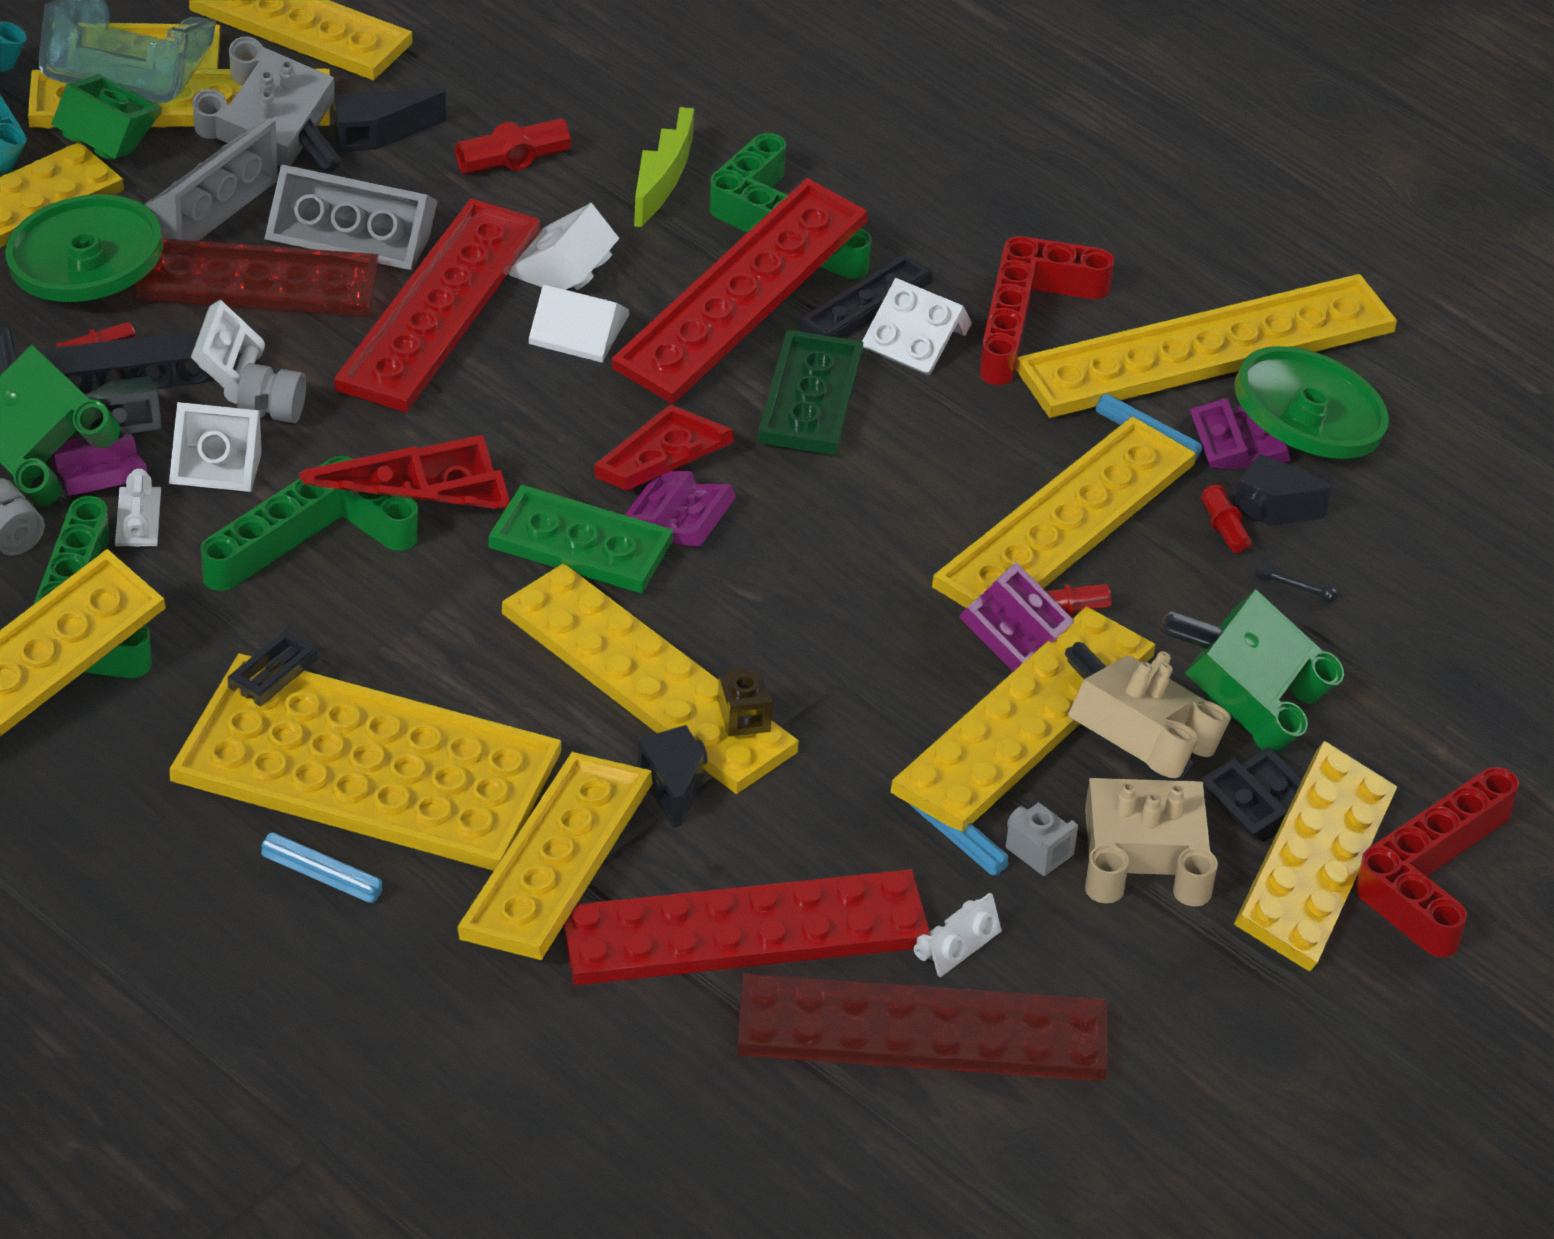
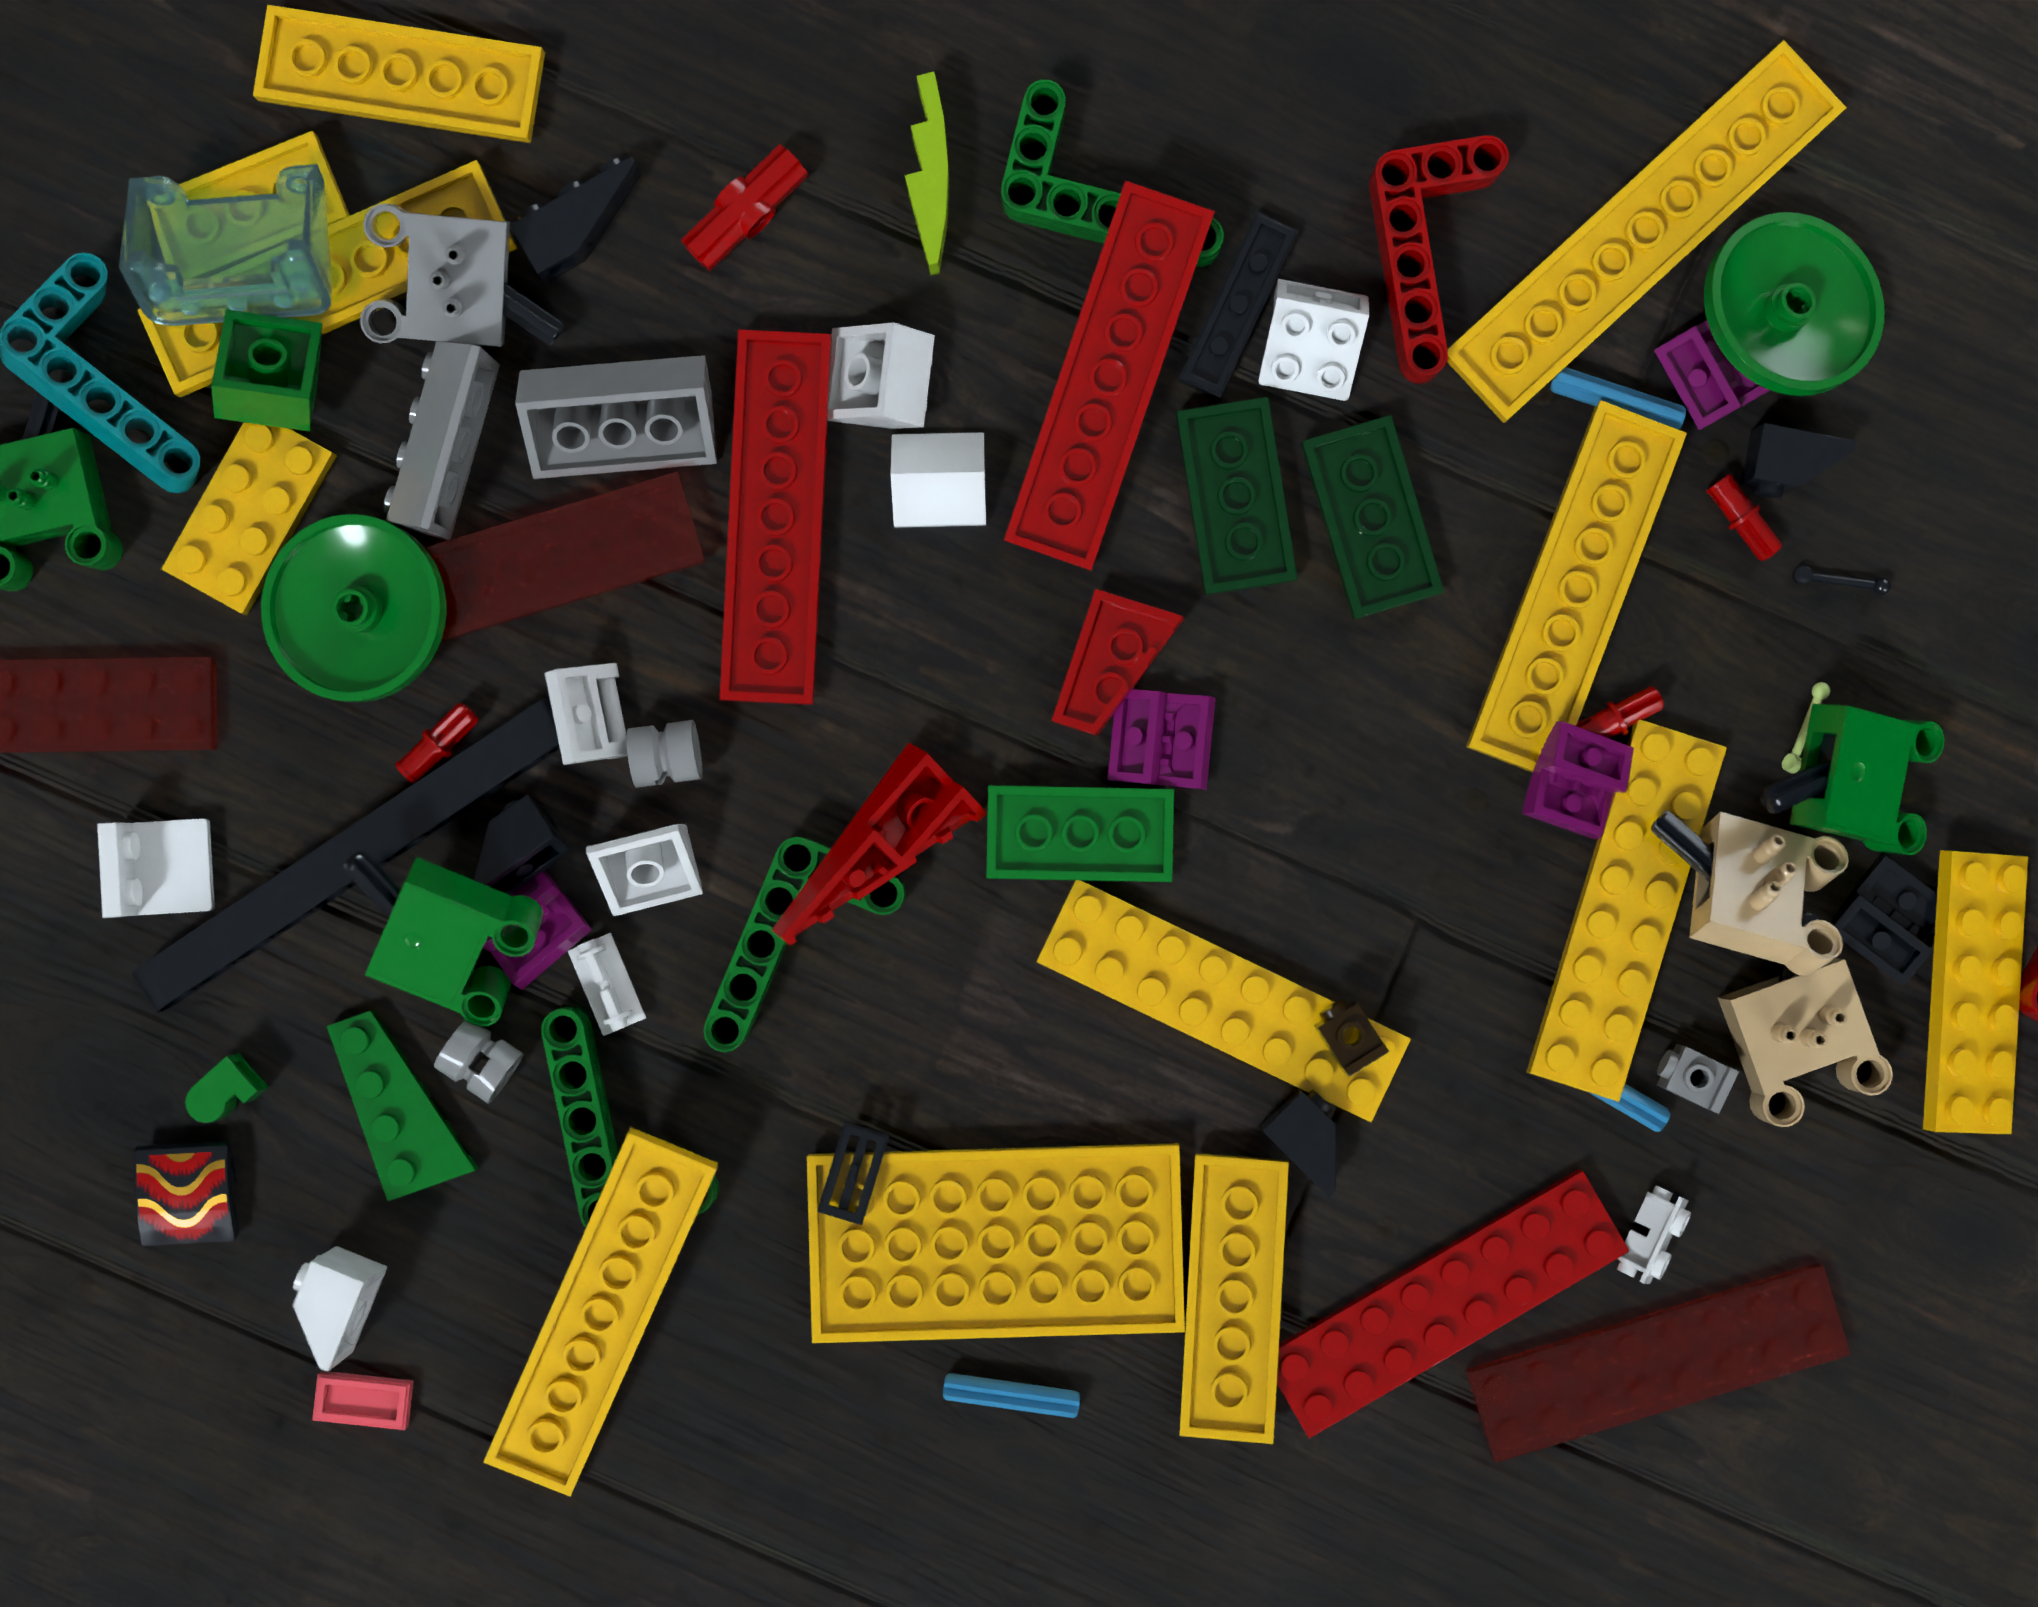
camera: 20 degrees left, 45 degrees up
none -> dark green plate [1300,415,1444,620]

